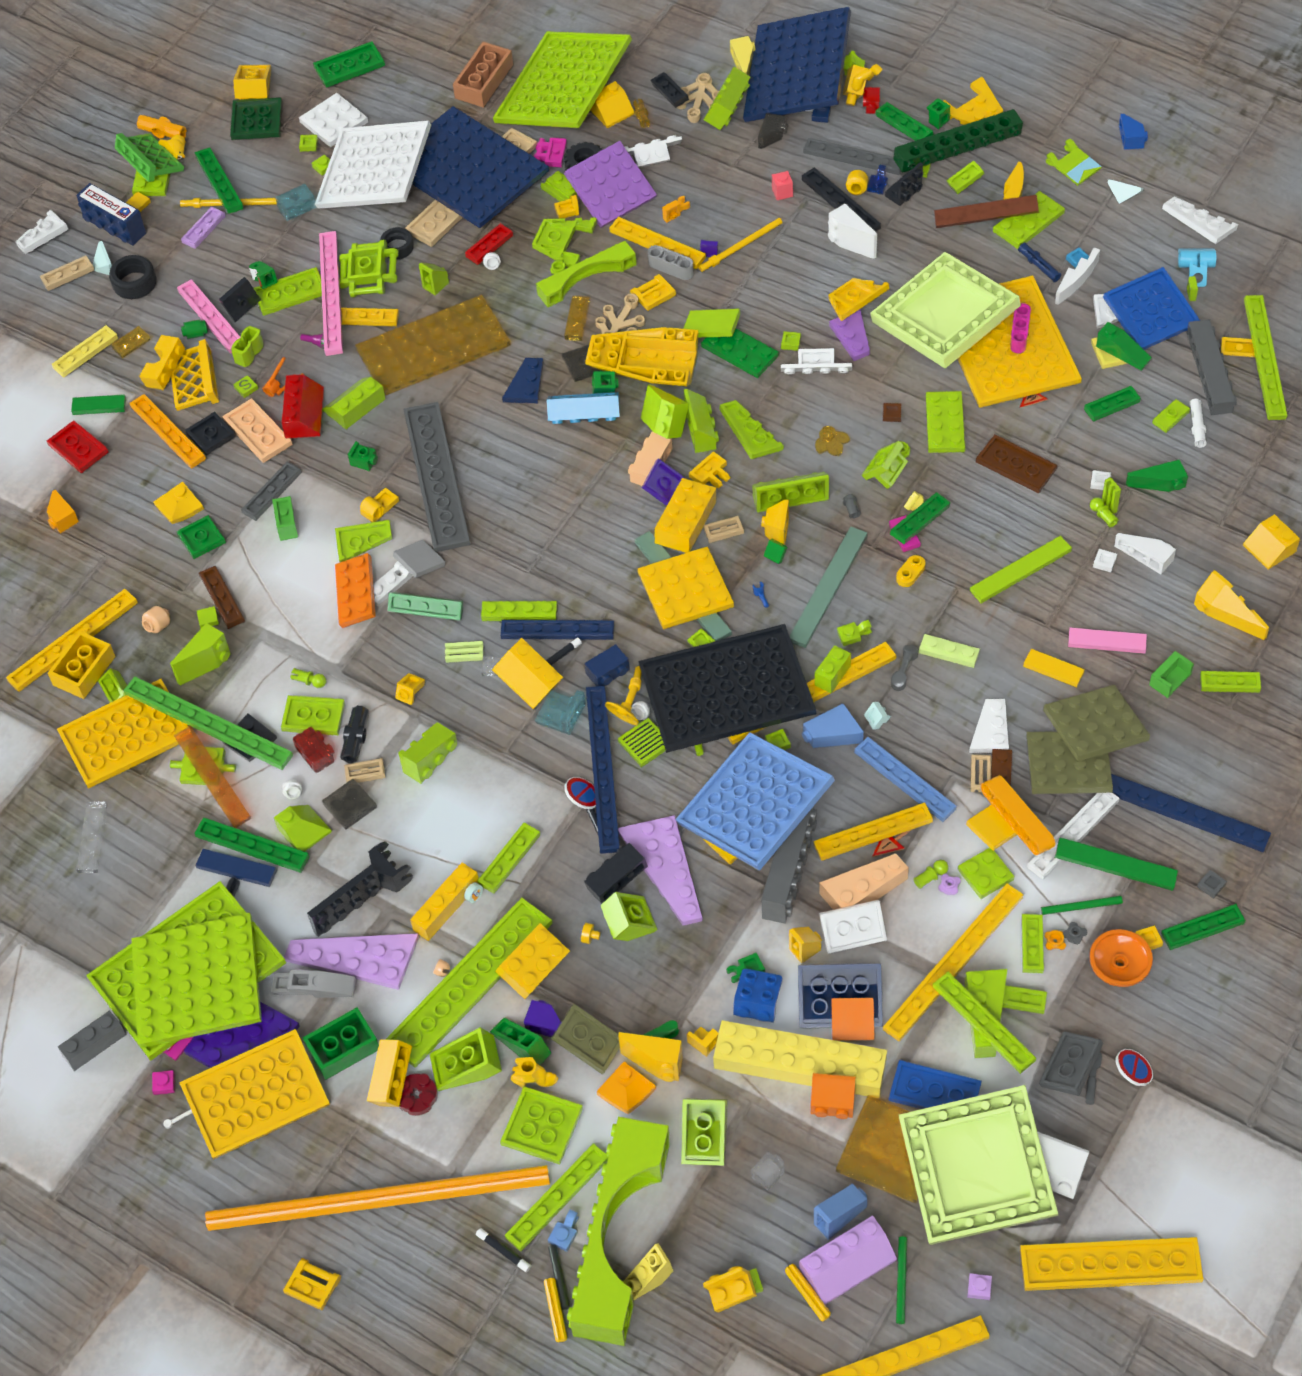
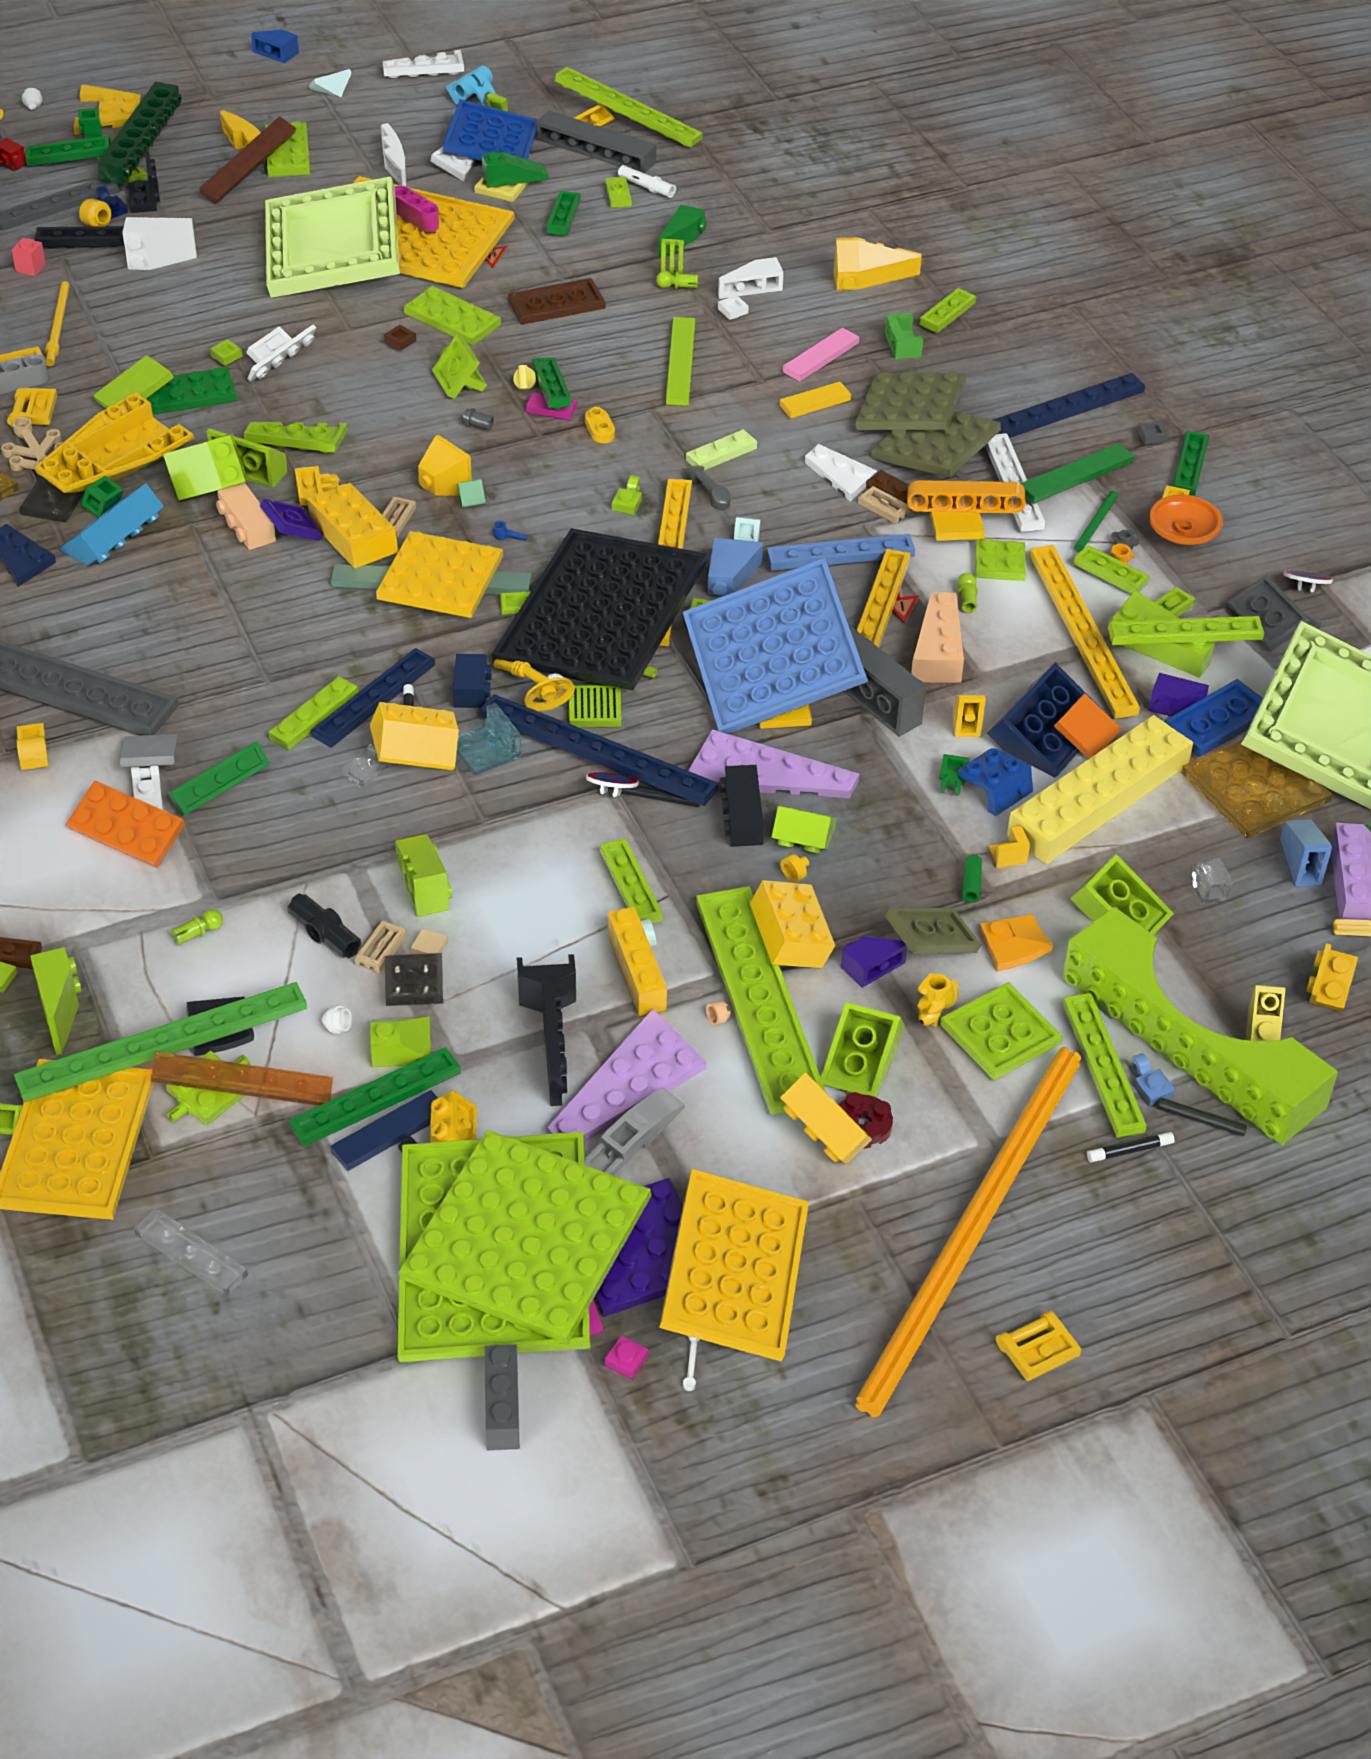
camera: 60 degrees left, 10 degrees down
lime plate [281,695,345,736] -> none
clear red brick [292,727,335,773] -> none
green brick [303,1007,379,1080] -> none
lime wing [335,520,392,562] -> none
yellow bracket [395,673,425,705] -> none
yellowish green tile [445,641,484,663] -> none
green slope [490,1018,551,1065] -> none
yellow axle [544,1278,567,1342] -> none
yellow slope [618,1032,683,1082] -> none
dark purple tile [700,240,718,257] -> none
lime slope [752,472,829,513] -> none
sand green tile [790,527,868,648] -> none
orange slope [811,1073,856,1119] -> none
clear yellow plate [815,426,850,456] -> none
lime brick [815,645,851,693] -> none
white tile [819,900,887,954] -> none
yellow wing [828,278,889,321] -> none
medium lavender wing [829,309,870,361] -> none
lavender plate [938,874,961,895] -> none
lime plate [947,161,984,194] -> none
dark blue pin [1018,242,1061,282] -> none
lime flag [1045,139,1102,186] -> none
dark azure tile [1066,247,1089,268] -> none
white tile [1090,470,1111,490] -> none
yellow slope [1243,514,1300,570] -> none
none -> white plate [22,88,43,110]
none -> tan tile [411,928,448,962]
none -> yellow bracket [430,1090,477,1143]
none -> dark purple slope [1148,673,1209,717]

